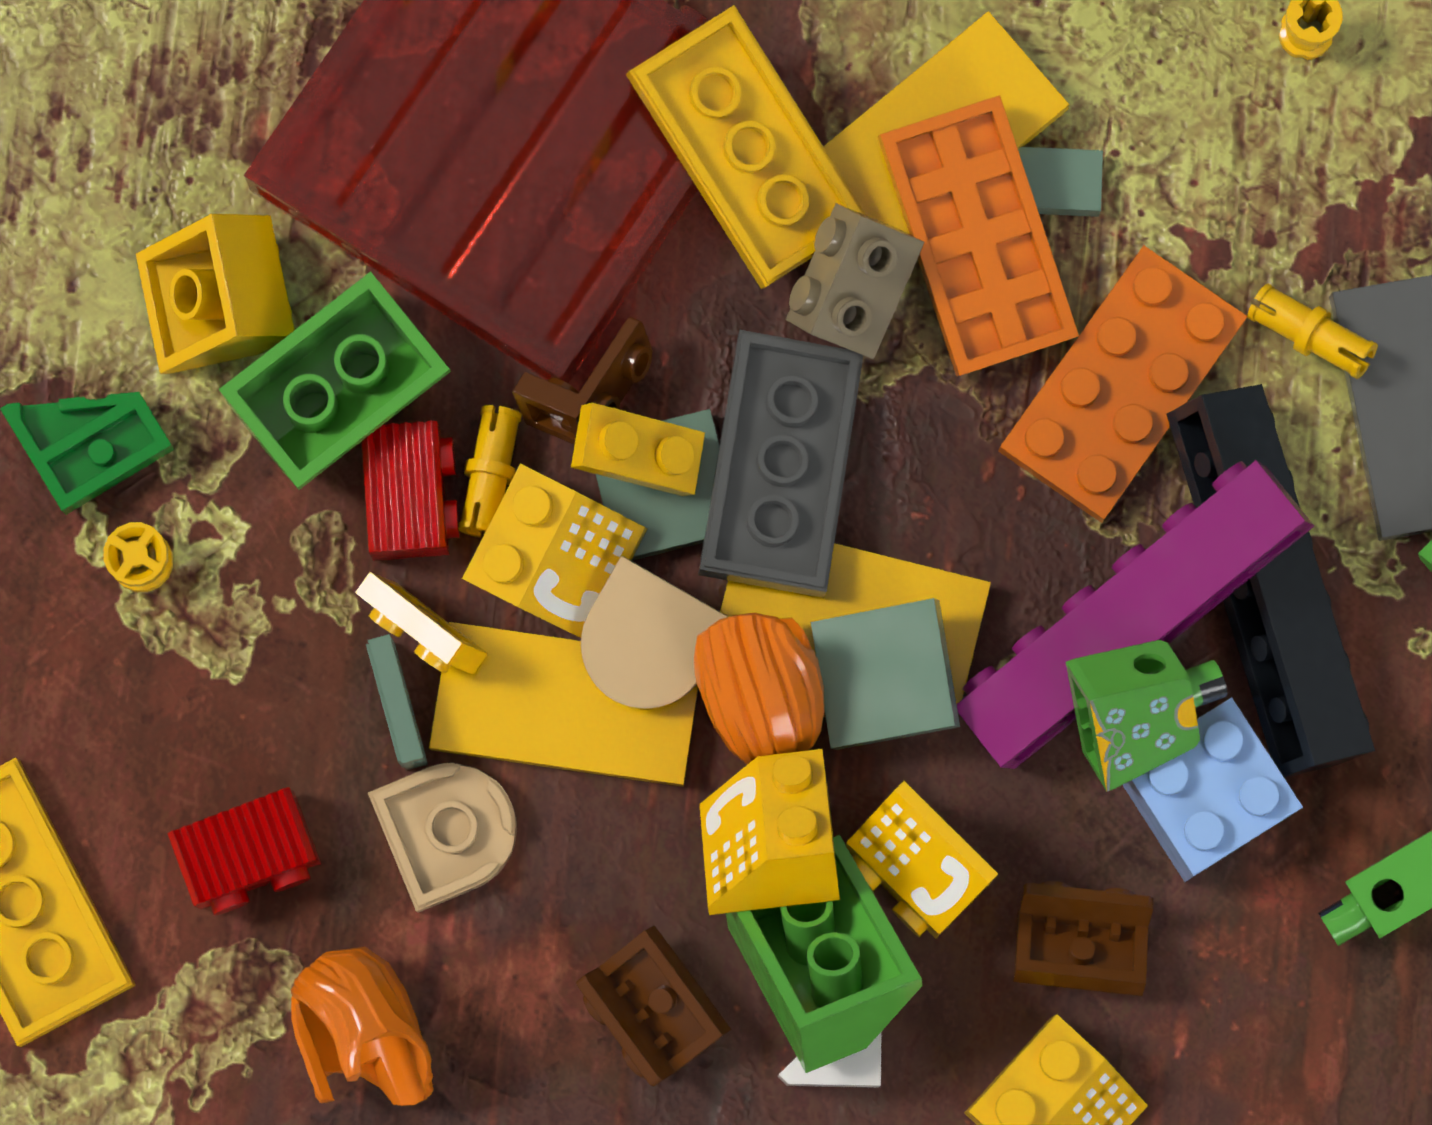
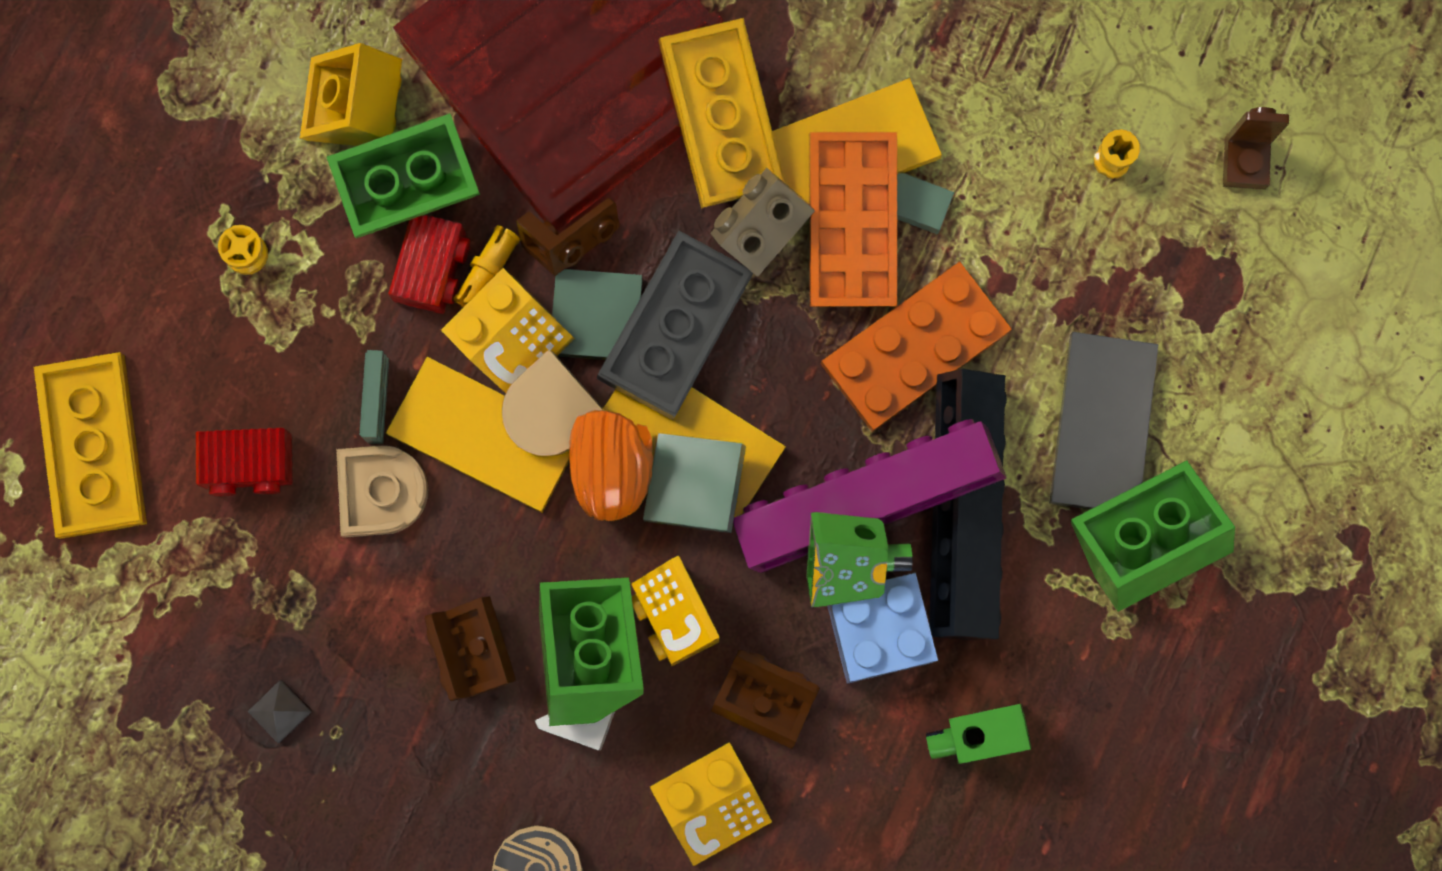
camera: 15 degrees right, 0 degrees up
green wing [0,392,175,515] -> none
orange hair [291,947,433,1106] -> none
plate [355,572,488,675] -> none
yellow plate [571,403,705,496] -> none
yellow slope [700,749,840,915] -> none
yellow pin [1248,283,1378,379] -> none

